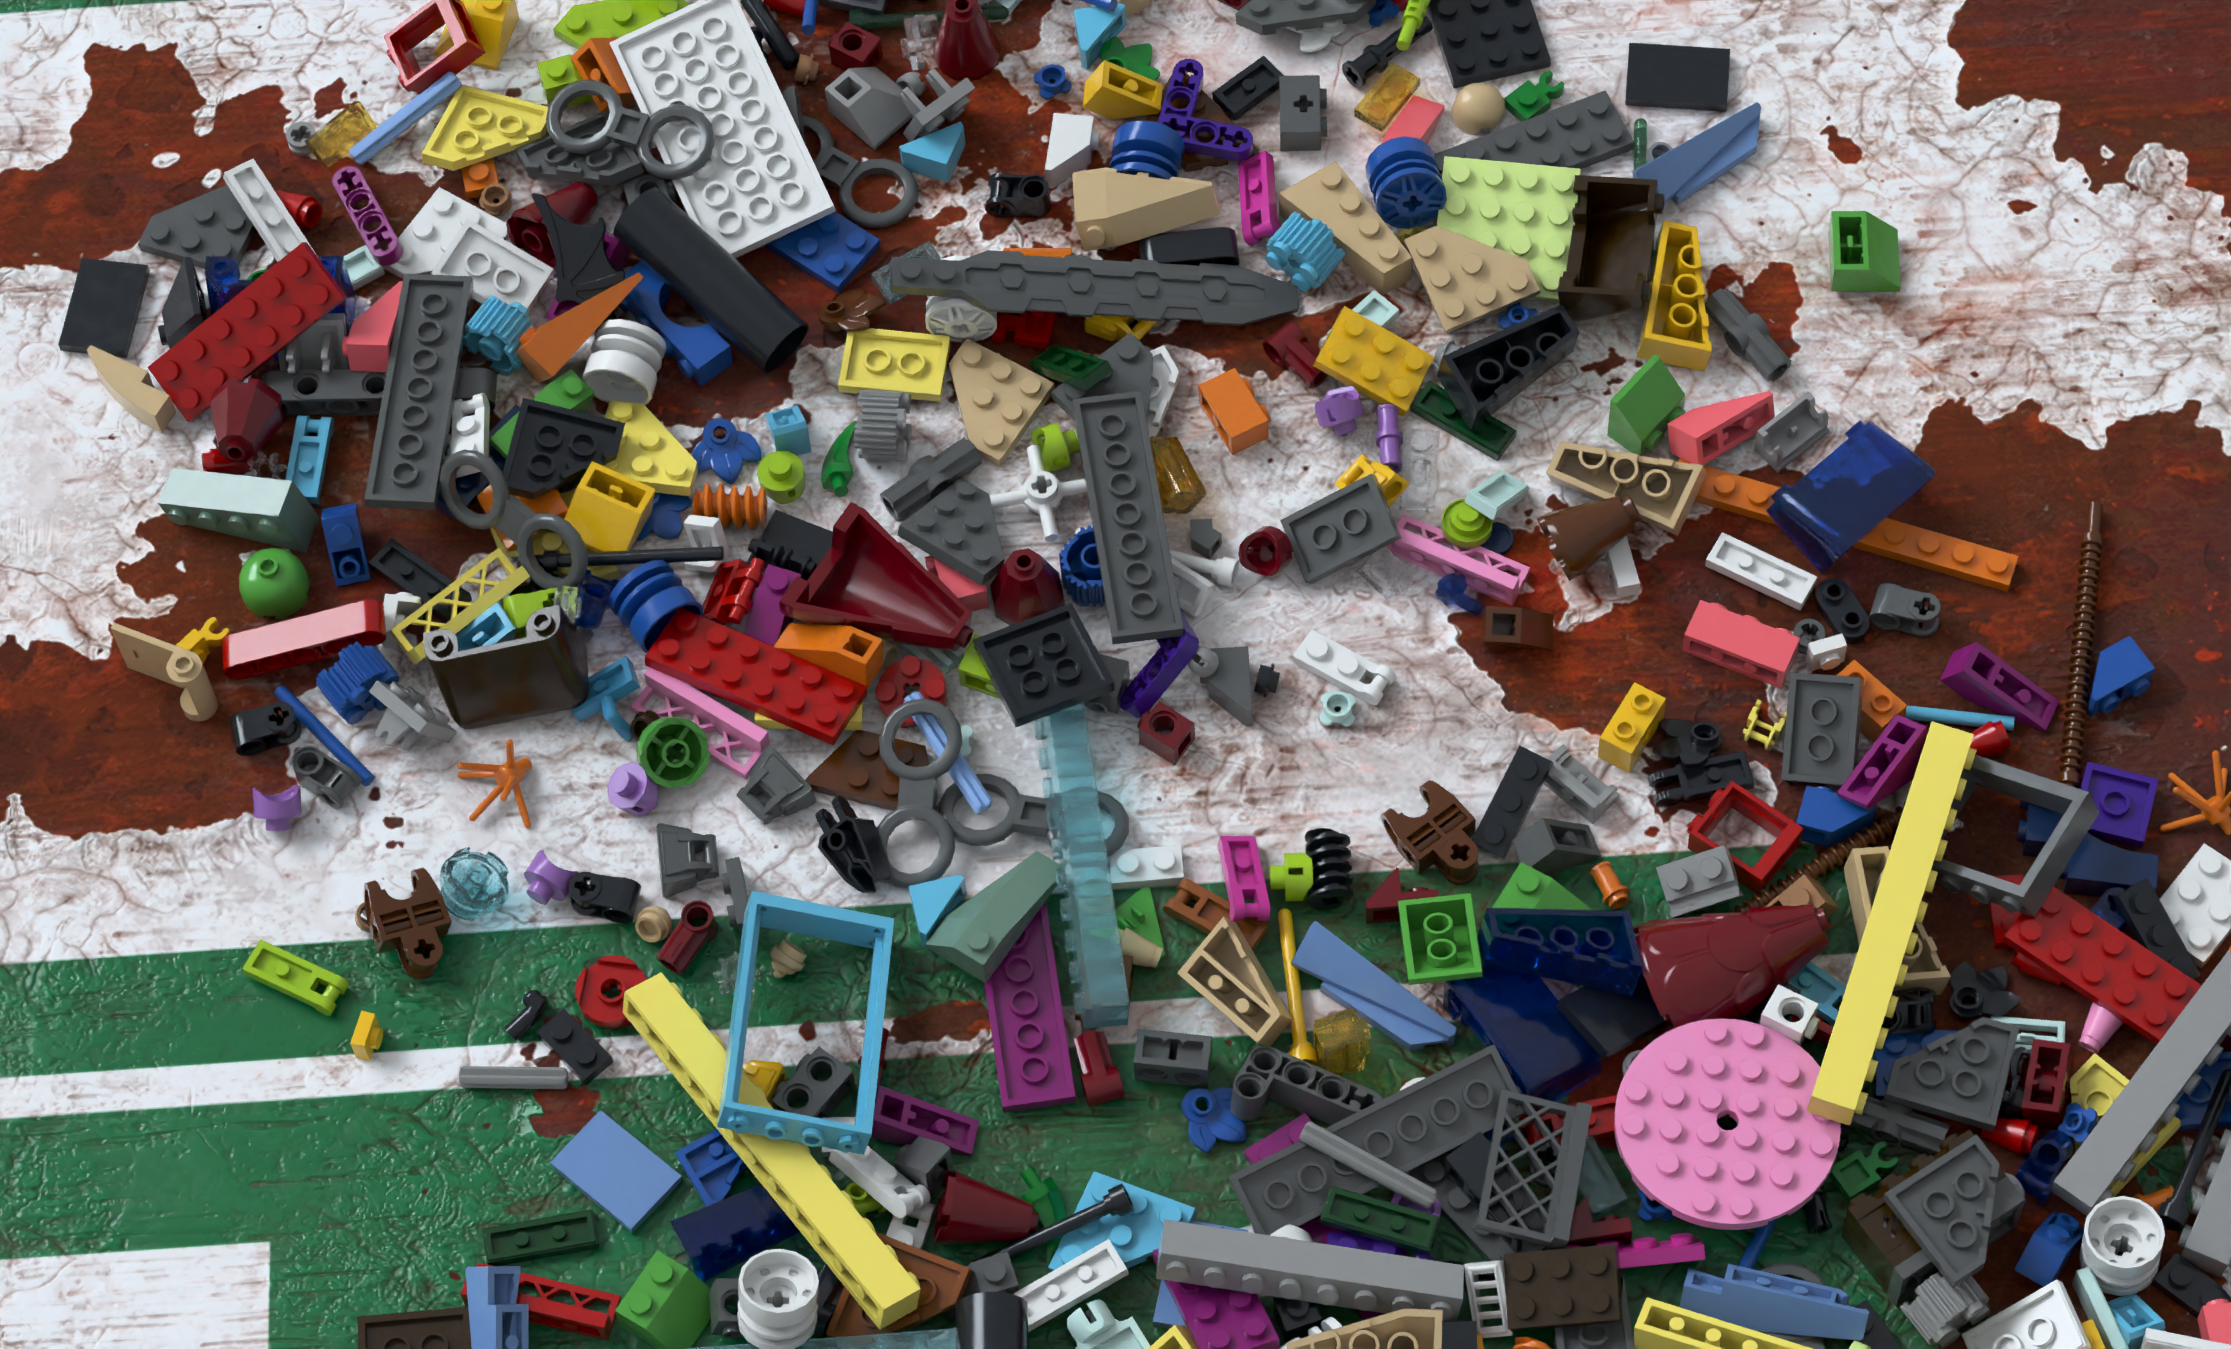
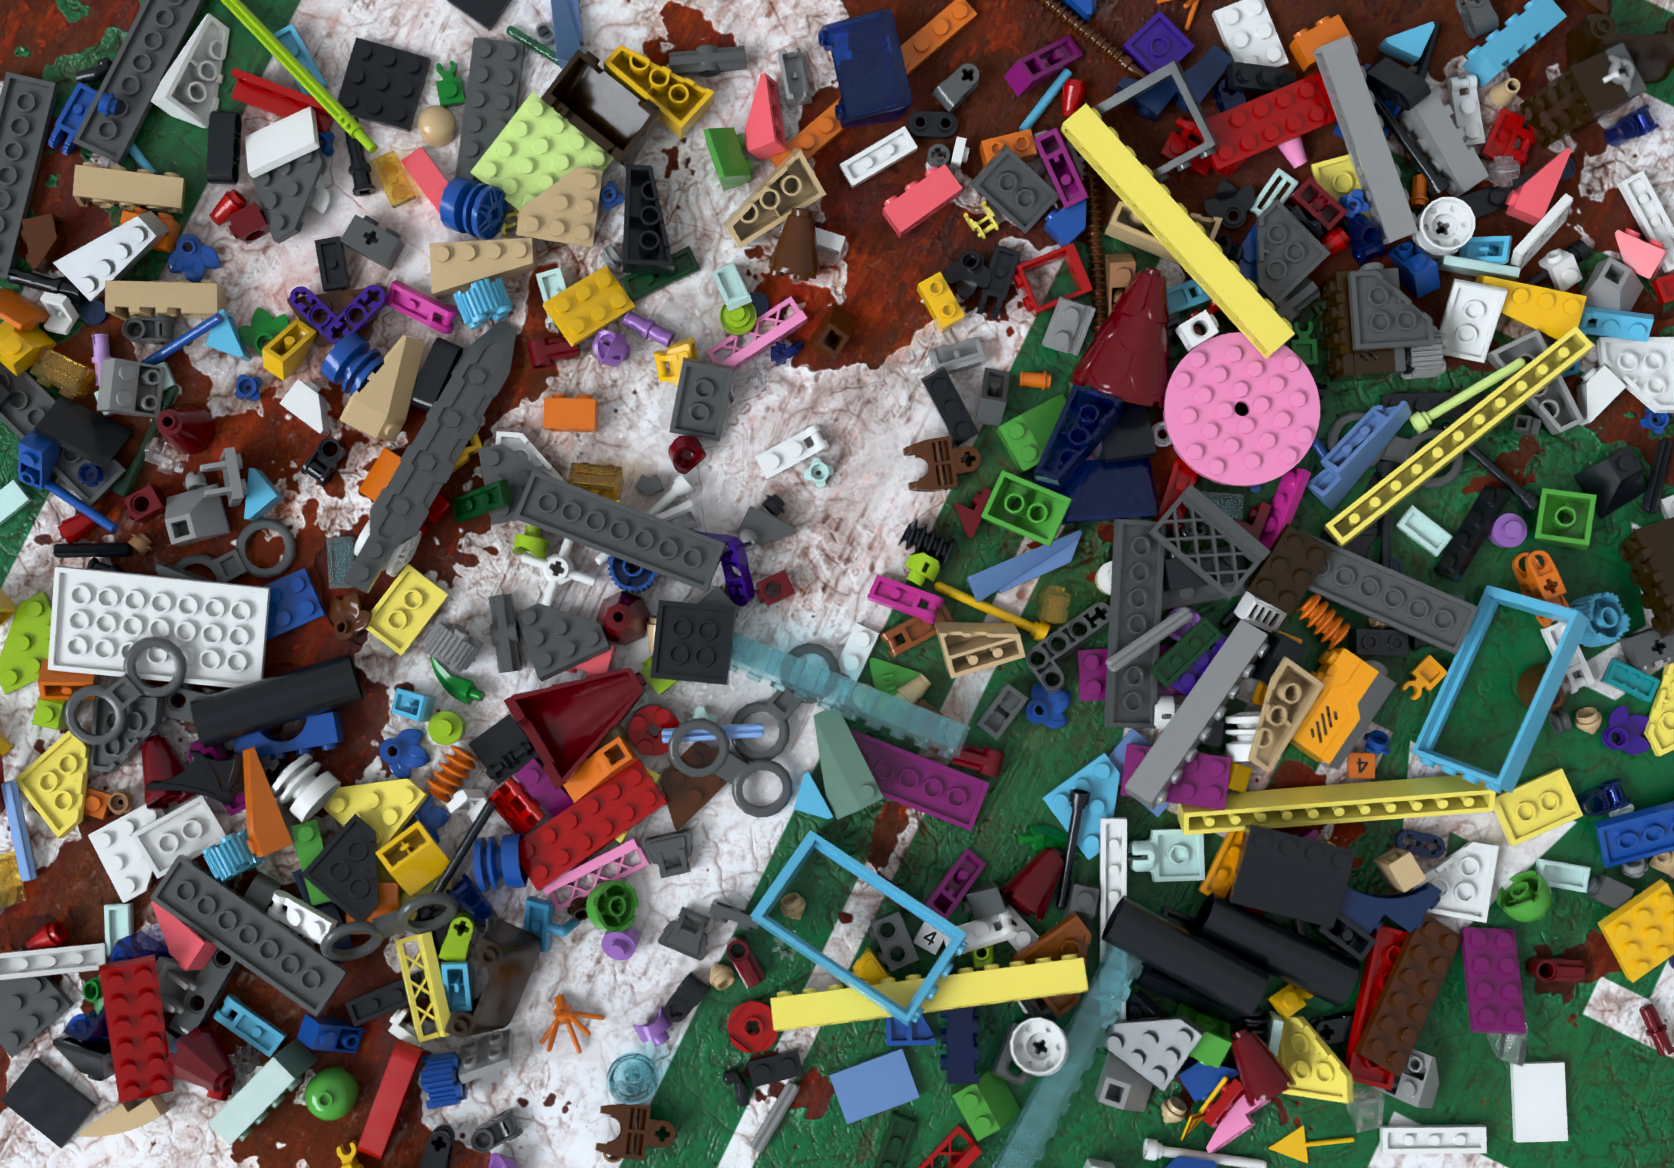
camera: 65 degrees left, 25 degrees up
blue bar [274,685,375,786] -> none
magenta beam [332,166,403,266] -> none
clear plate [554,586,582,623] -> none
black hinge [815,795,890,893] -> none
tan plate [948,338,1055,467] -> none

